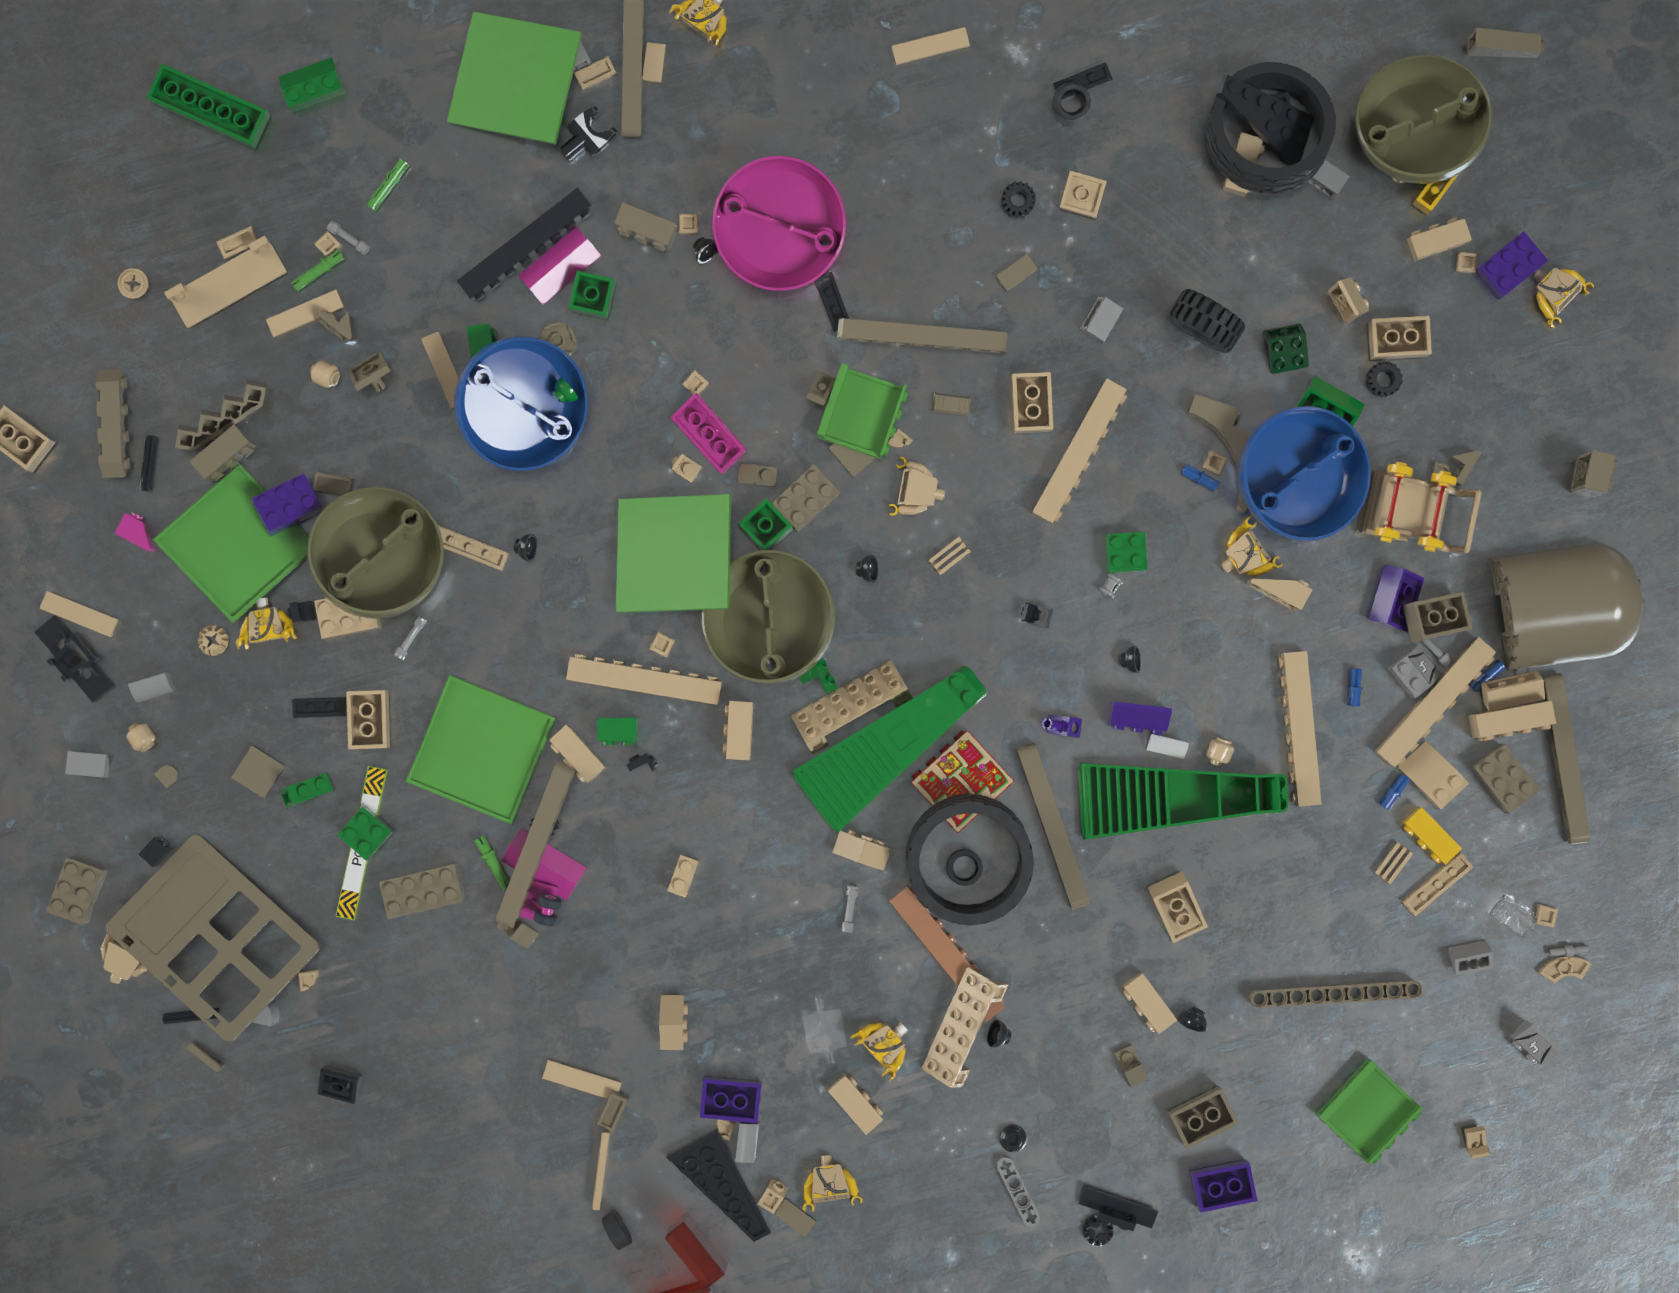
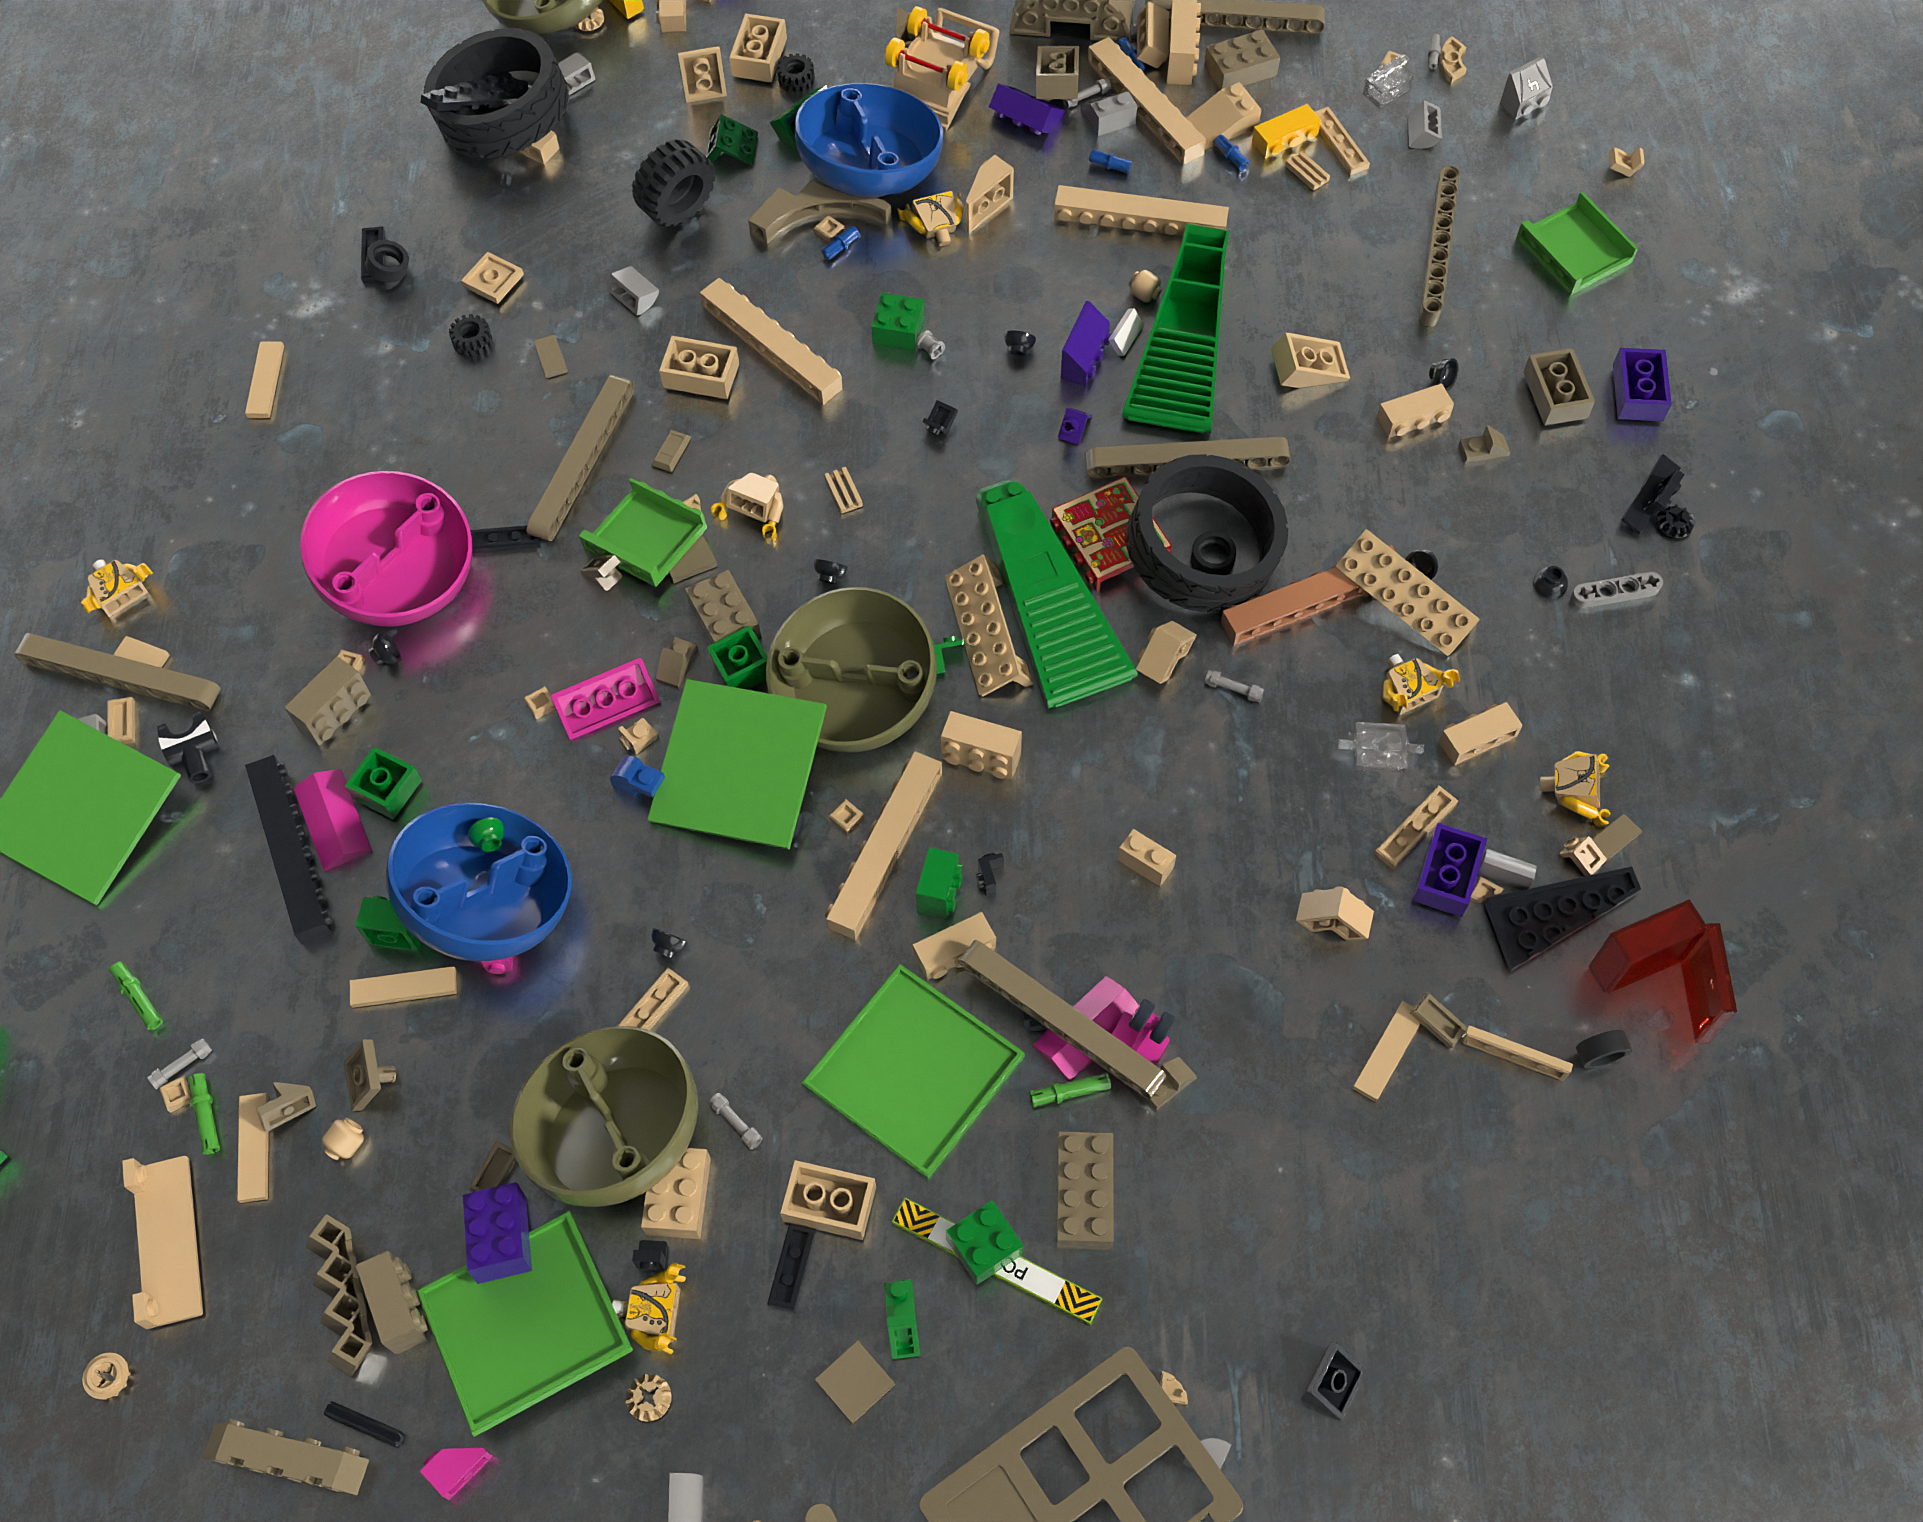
camera: 75 degrees left, 25 degrees down
tan tile [216,226,257,260] -> none
none -> blue brick [610,755,665,798]
none -> tan tile [1374,785,1458,870]

